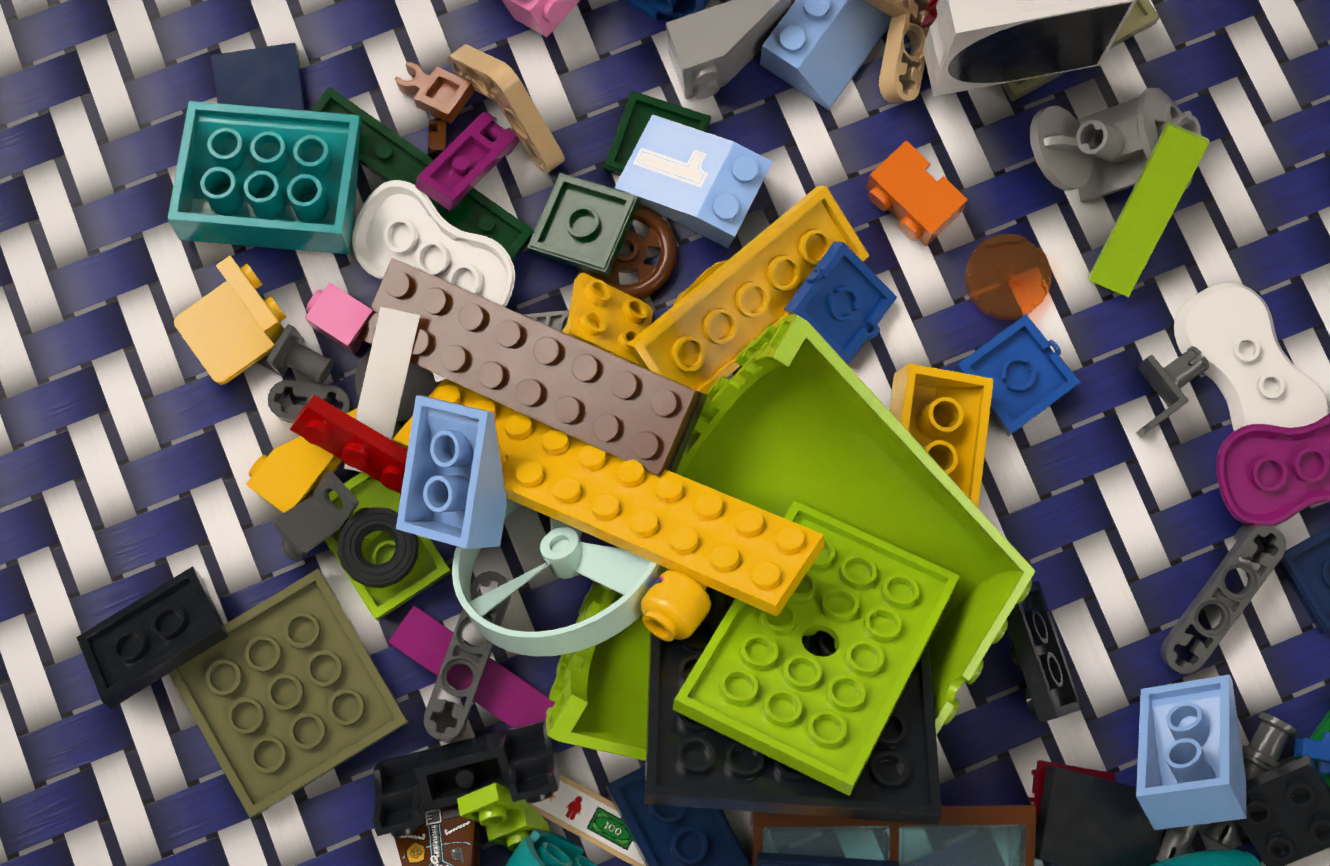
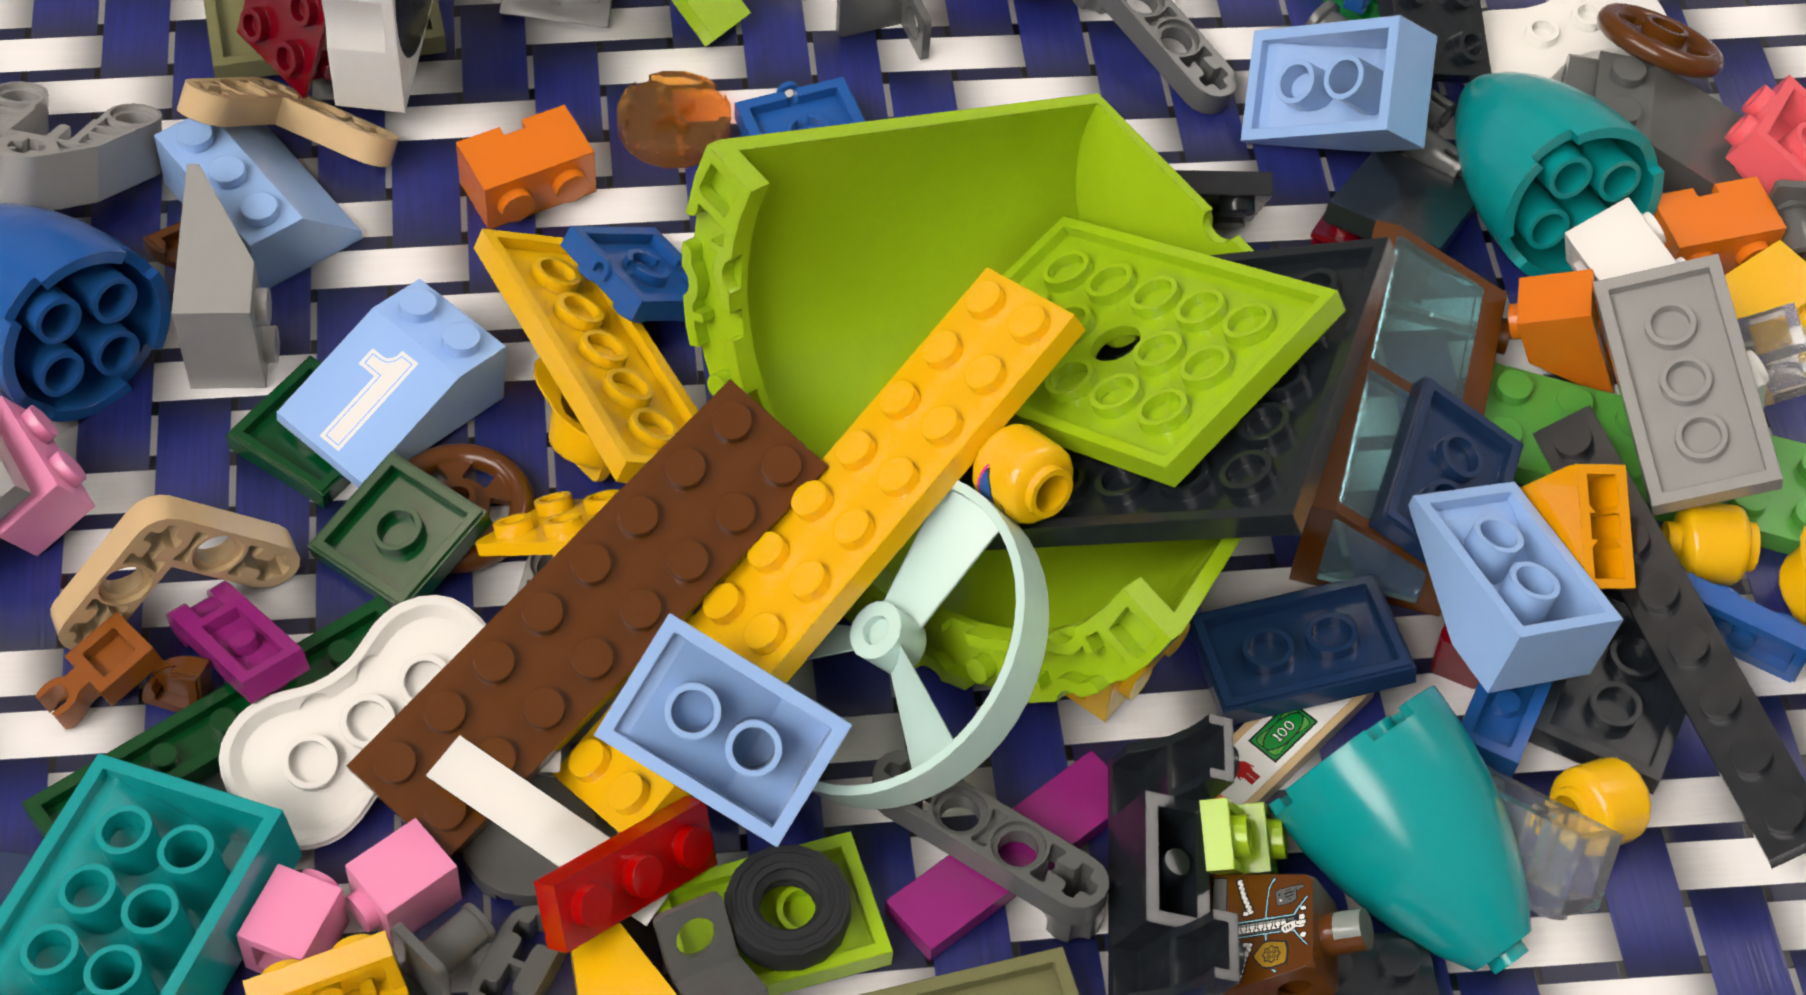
camera: 80 degrees left, 25 degrees down
none -> bright pink brick [236,864,350,973]

